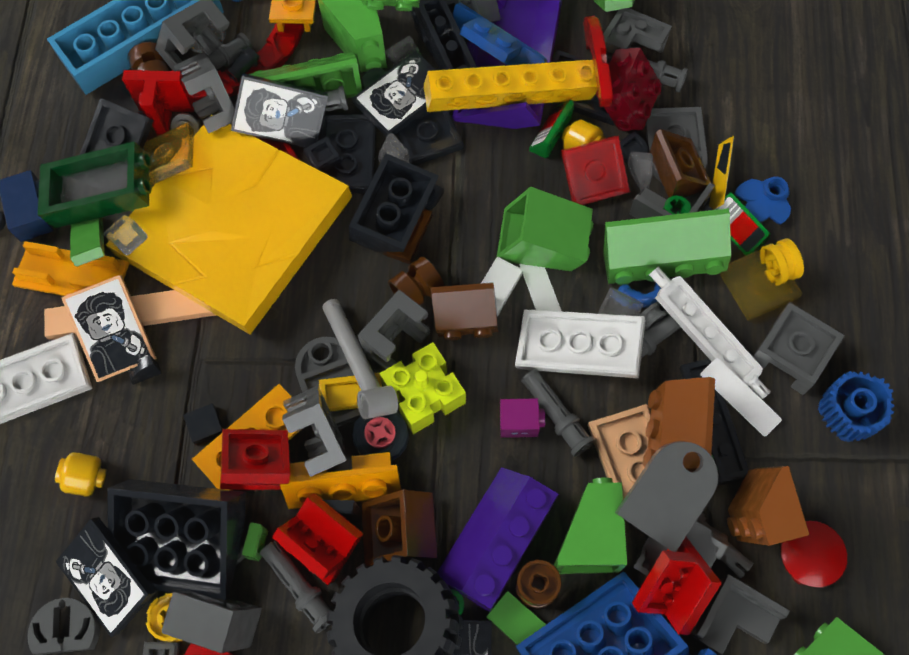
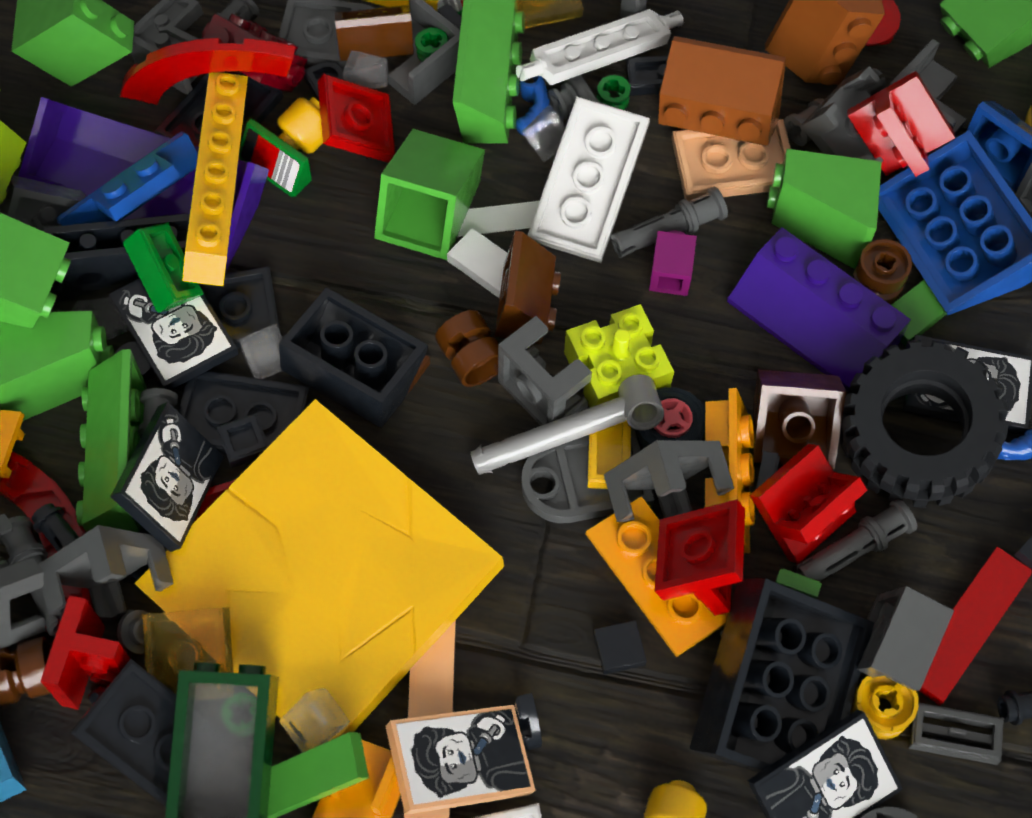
camera: 85 degrees left, 5 degrees down
dark grey tile [615,441,718,552] -> none
white sticker [700,358,782,436] -> none
none -> green slope [123,223,204,313]
none -> green bush [597,75,631,110]

